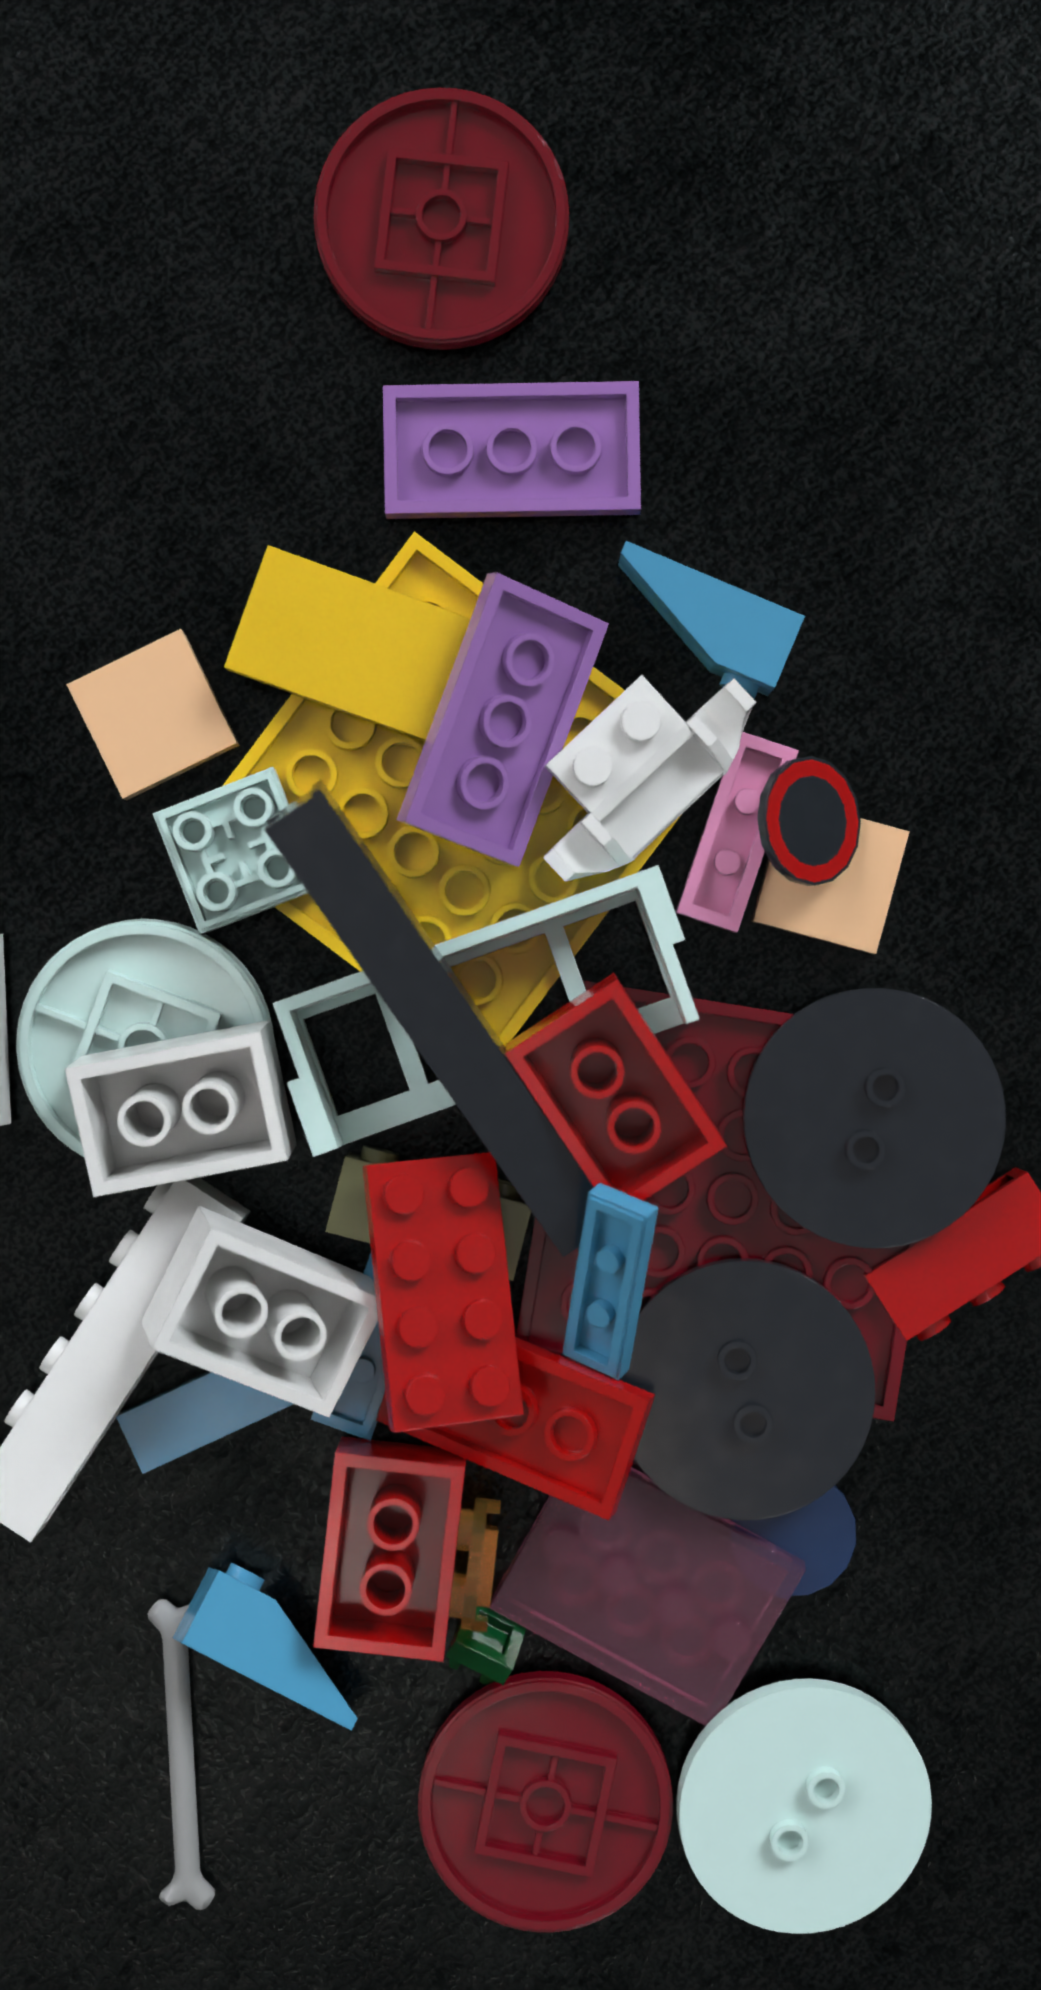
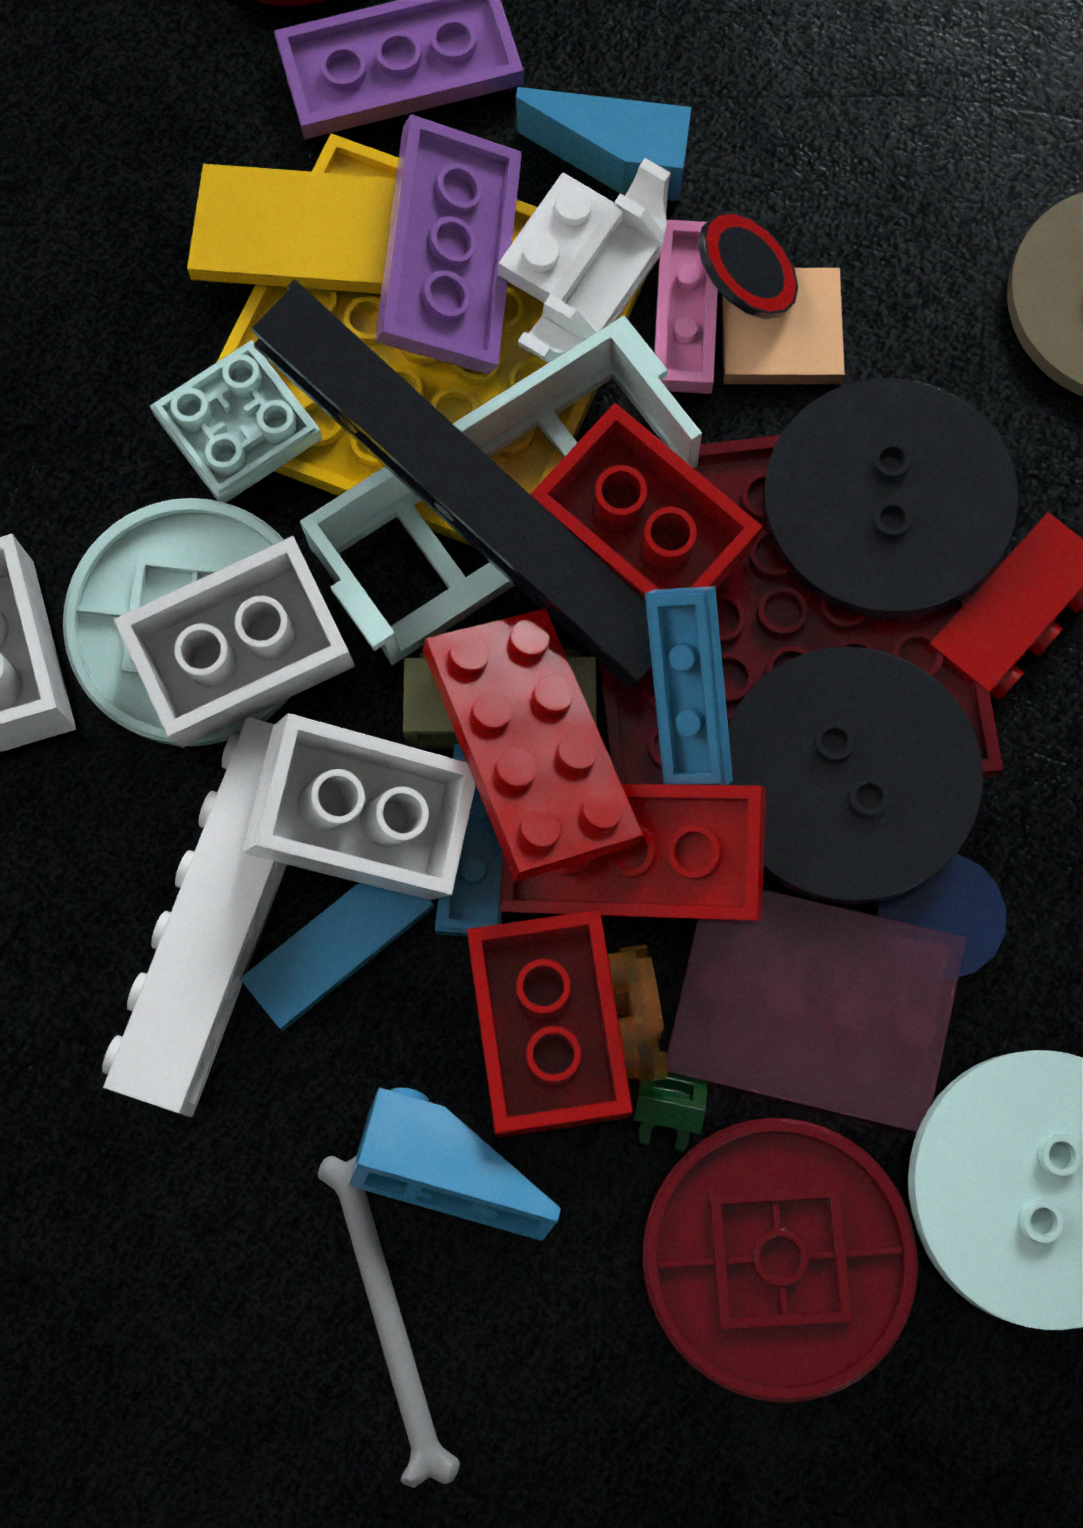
camera: 20 degrees left, 15 degrees down
light nougat tile [67,629,239,801] -> none

